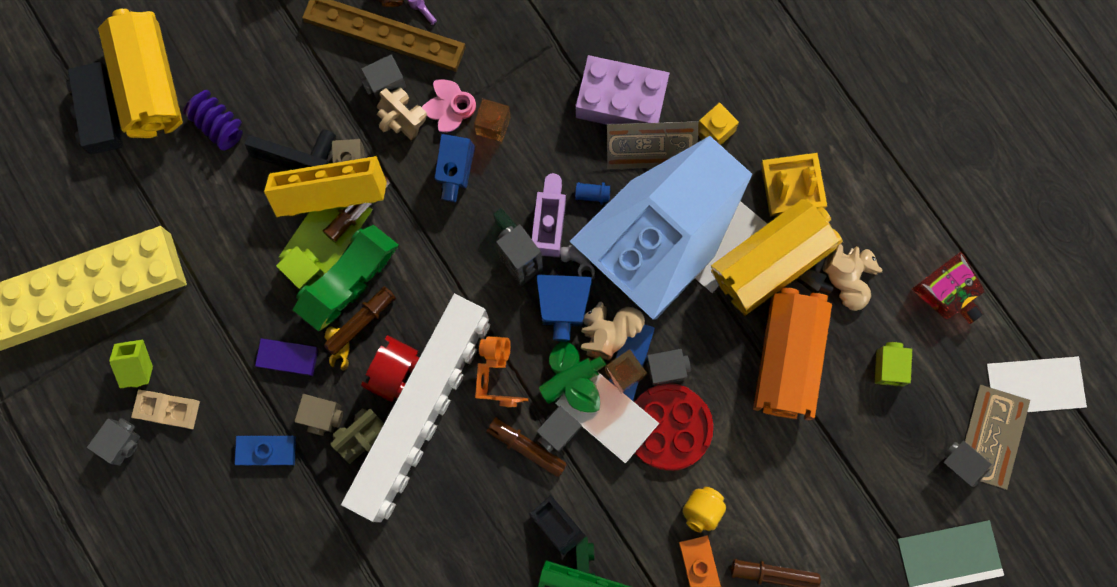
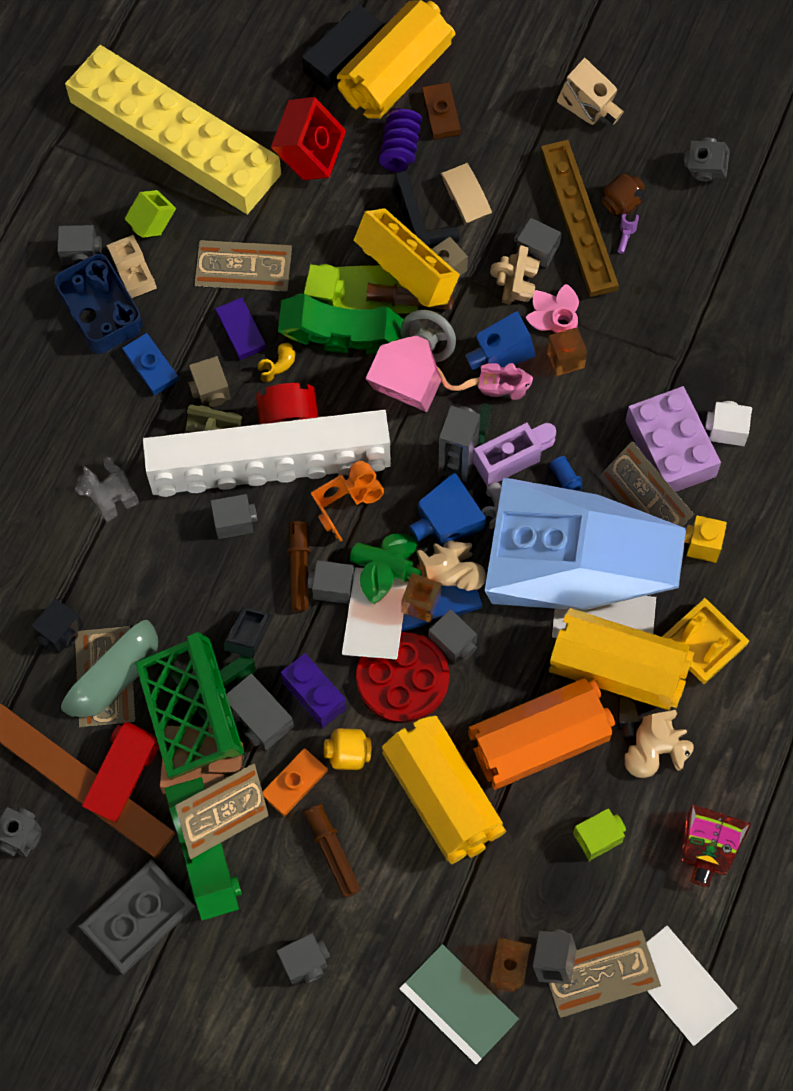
camera: 55 degrees right, 10 degrees down
reddish brown axle [324,286,396,355] -> none
none -> dark blue axle [54,254,143,354]
none -> clear animal [75,457,139,522]
none -> sticker [194,240,292,291]
none -> dark grey brick [211,494,258,539]
none -> dark grey brick [227,673,294,751]
none -> red brick [271,97,346,180]
none -> dark purple brick [281,653,347,729]
none -> bright pink piece [366,310,456,412]
none -> yellow brick [382,715,506,864]
none -> reddish brown plate [422,82,461,140]
none -> bright pink animal [437,363,533,400]
none -> tan slope [441,163,492,225]
none -> clear orange brick [490,938,531,992]
none -> white brick [705,401,752,446]

